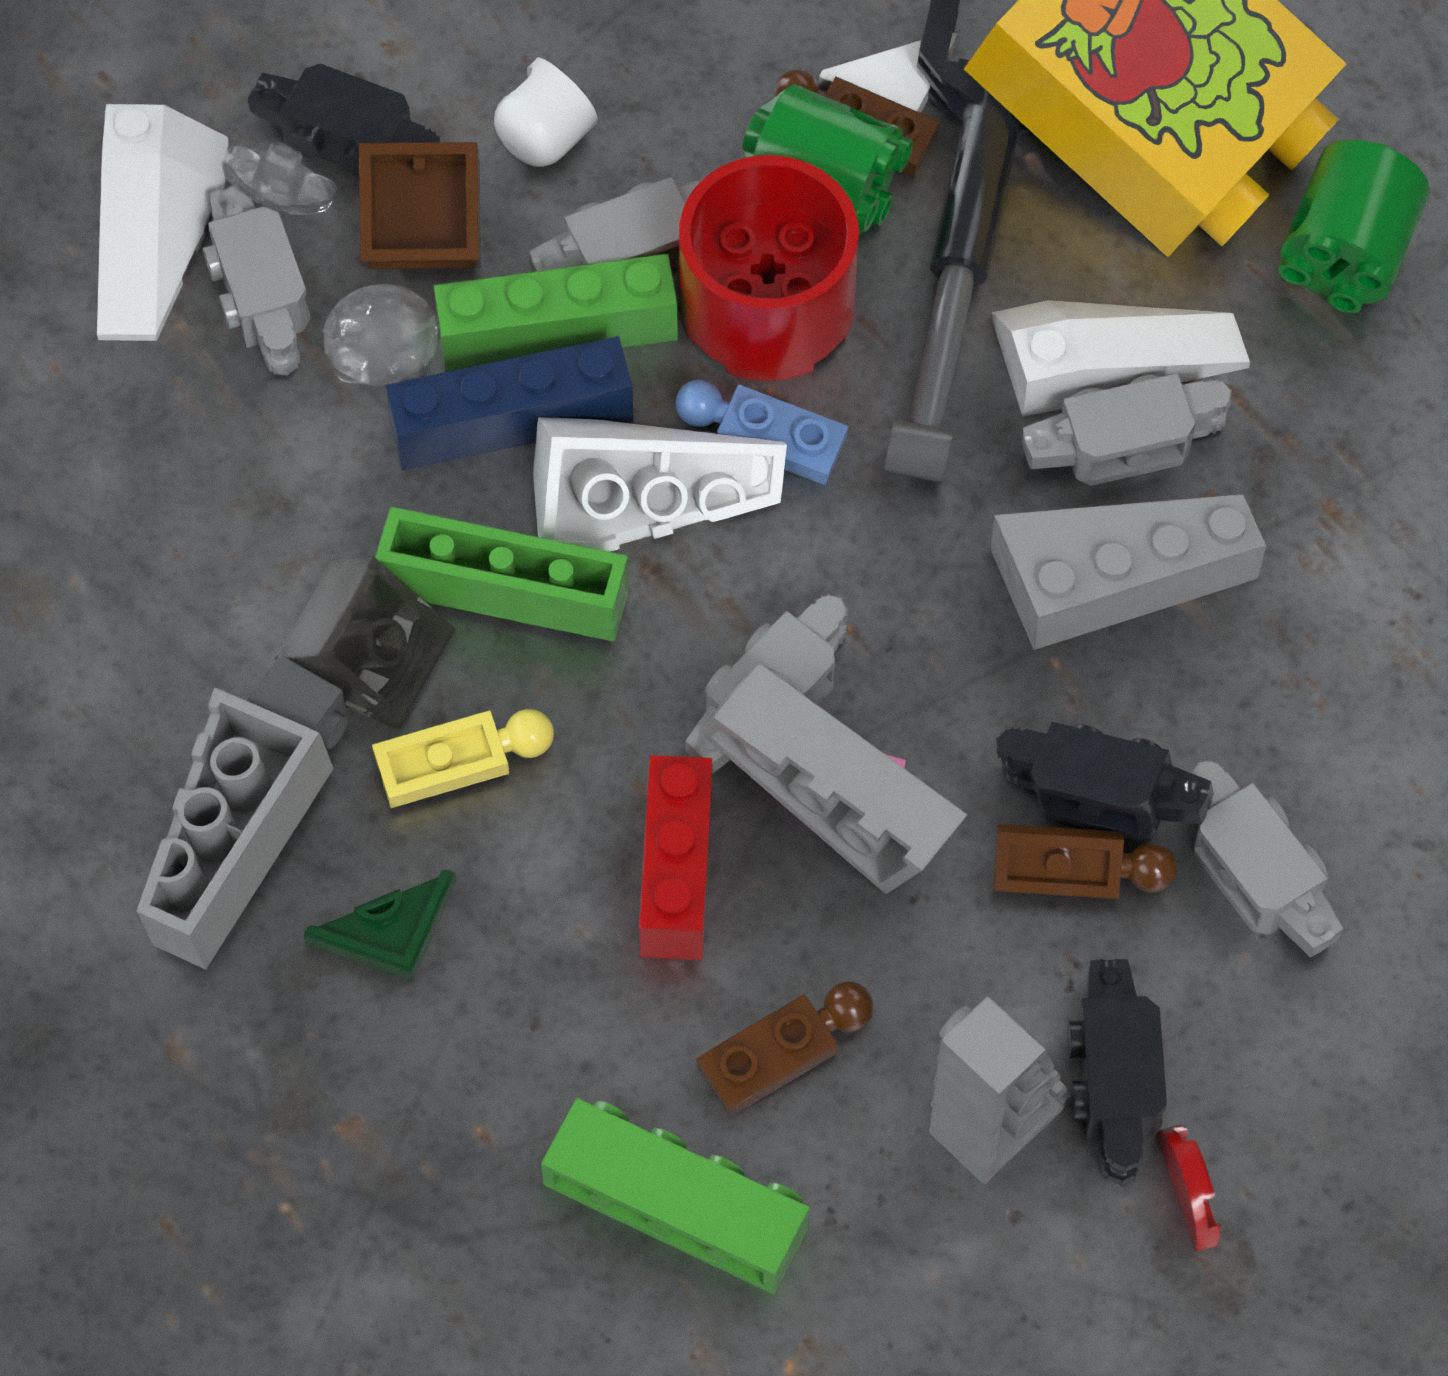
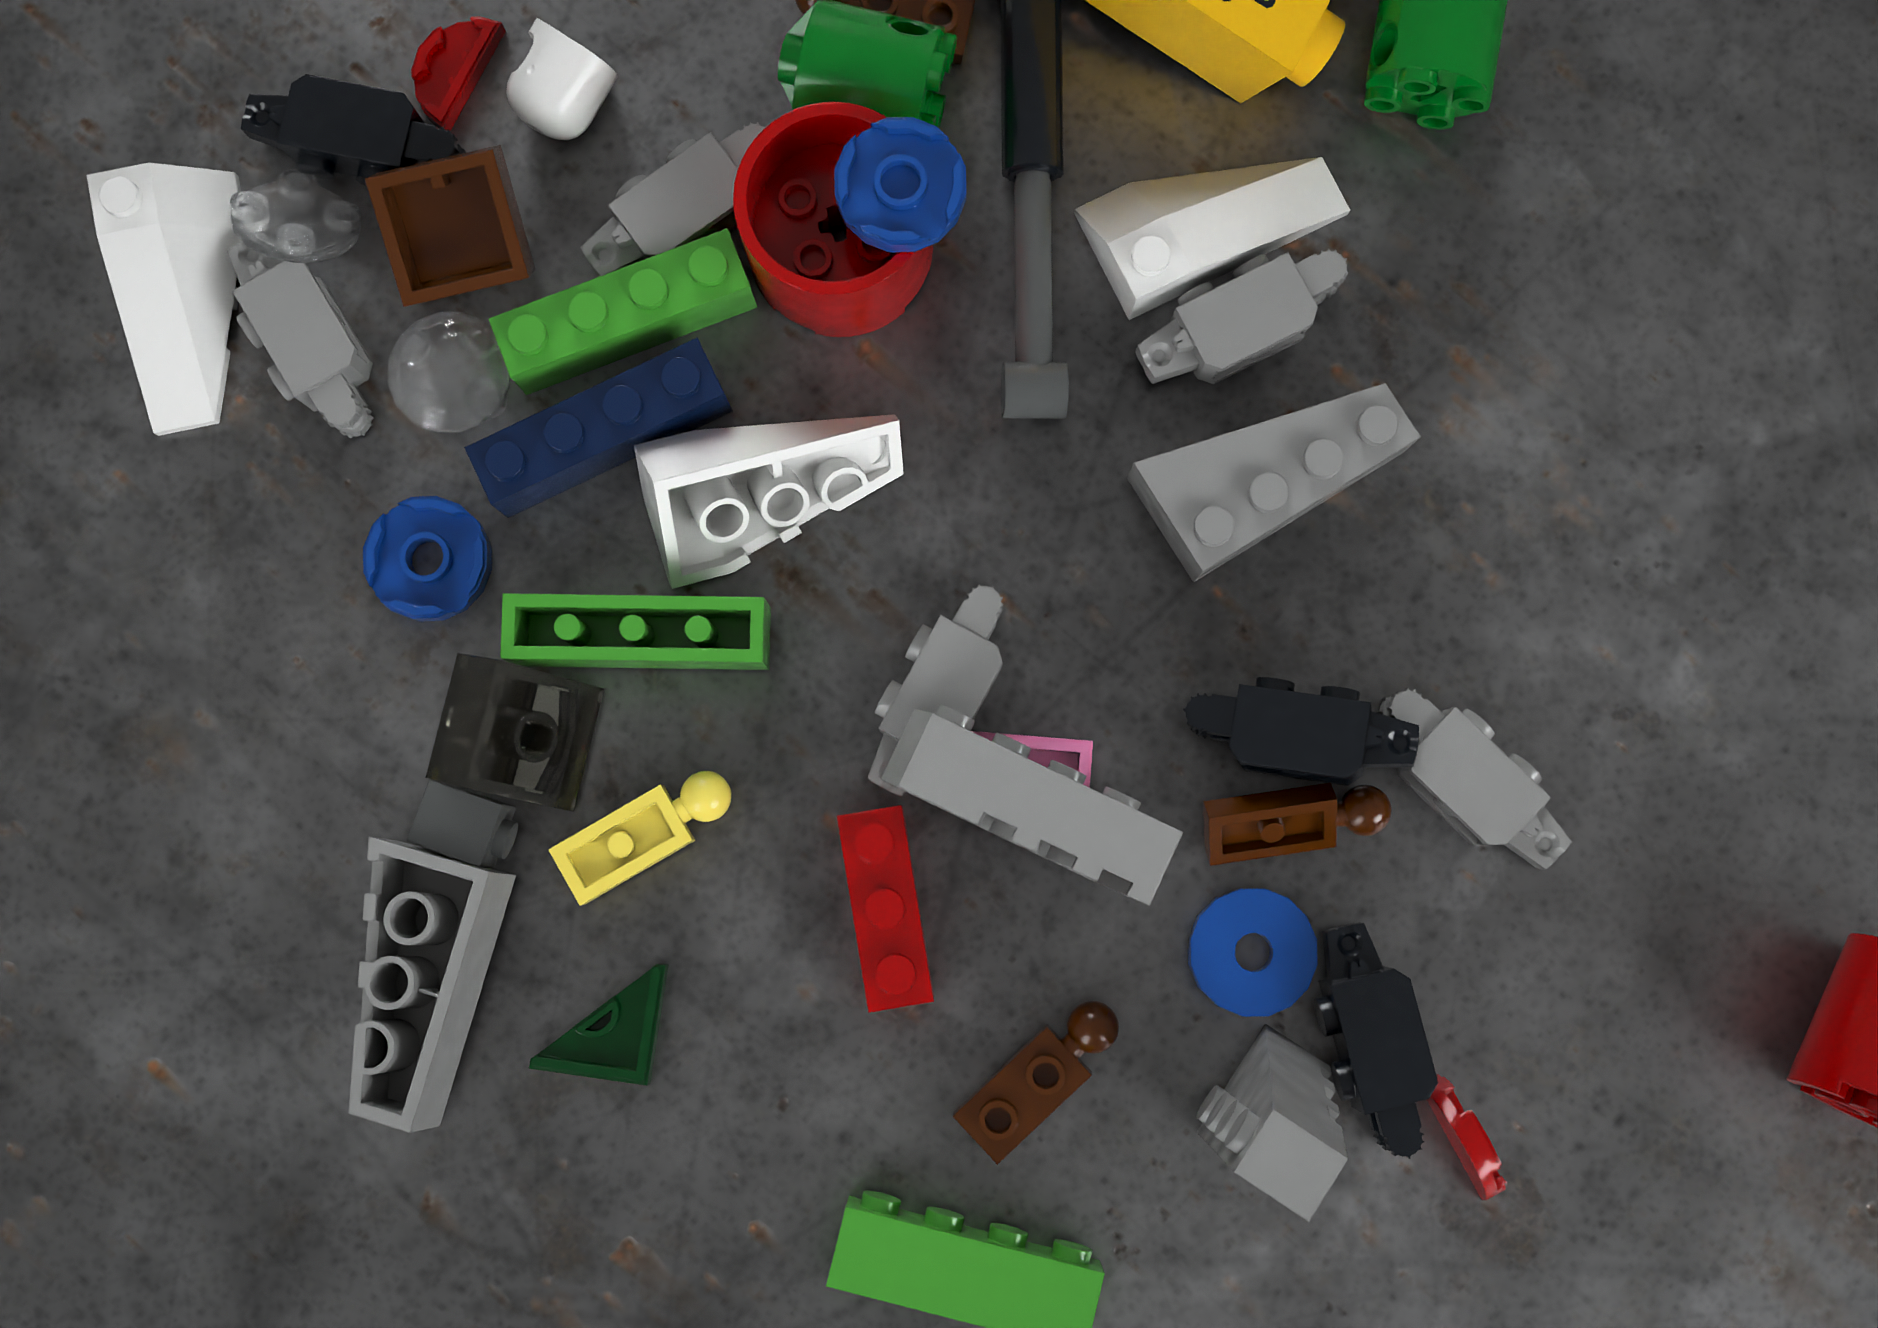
camera: 10 degrees left, 20 degrees up
medium blue plate [675,380,849,486] -> none
none -> blue tile [363,496,492,622]
none -> red tile [411,16,506,131]
none -> blue tile [834,117,966,252]
none -> blue tile [1188,888,1318,1017]

